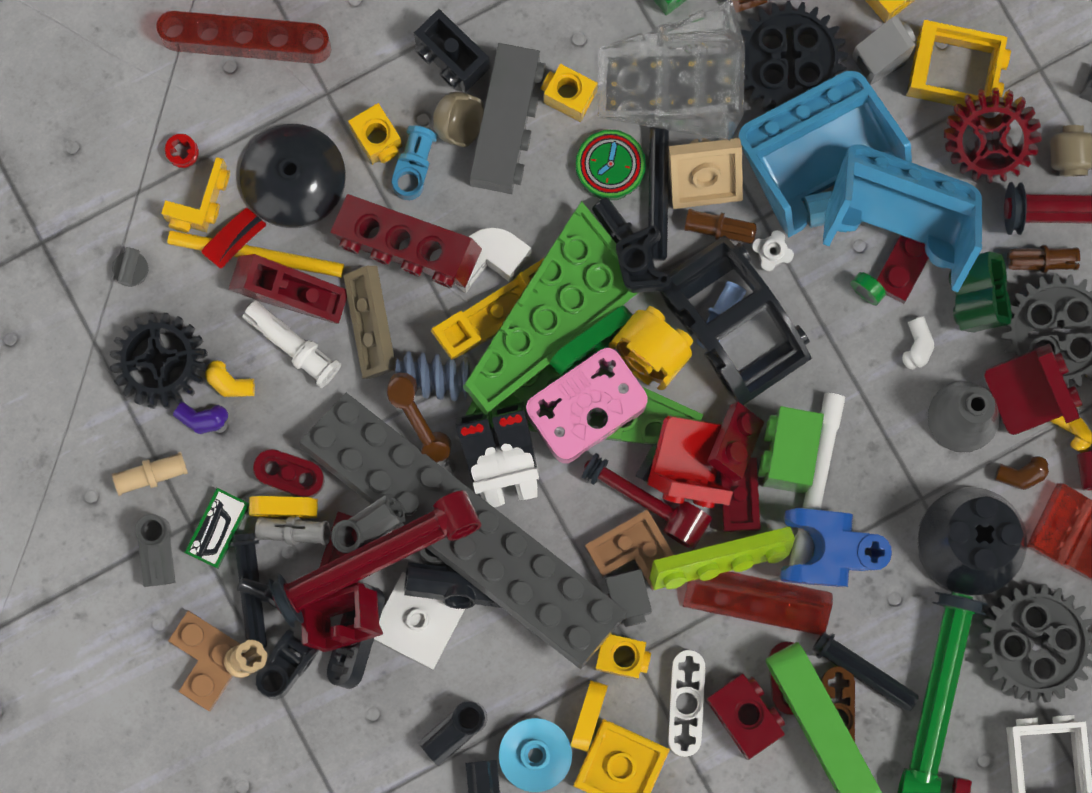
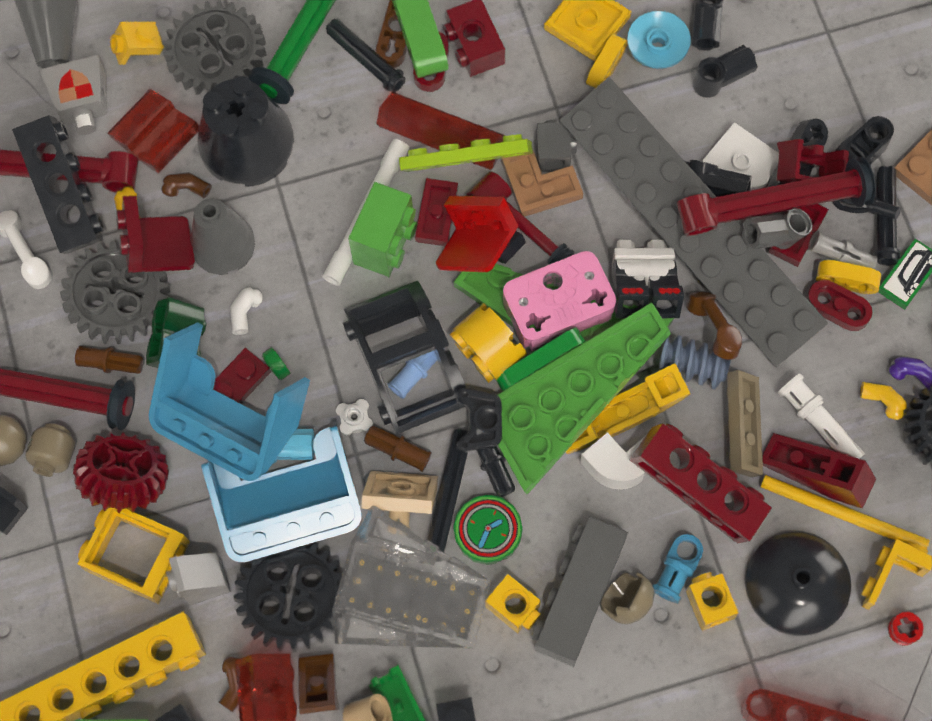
camera: 165 degrees left, 10 degrees down
red sticker [201,208,266,269] -> none
tan bush [224,640,267,678] -> none
black brick [414,9,490,93] -> none
yellow brick [595,634,651,680] -> none
white beam [668,650,705,757] -> none
dark red plate [707,402,764,482] -> none
blue piece [780,508,892,587] -> none

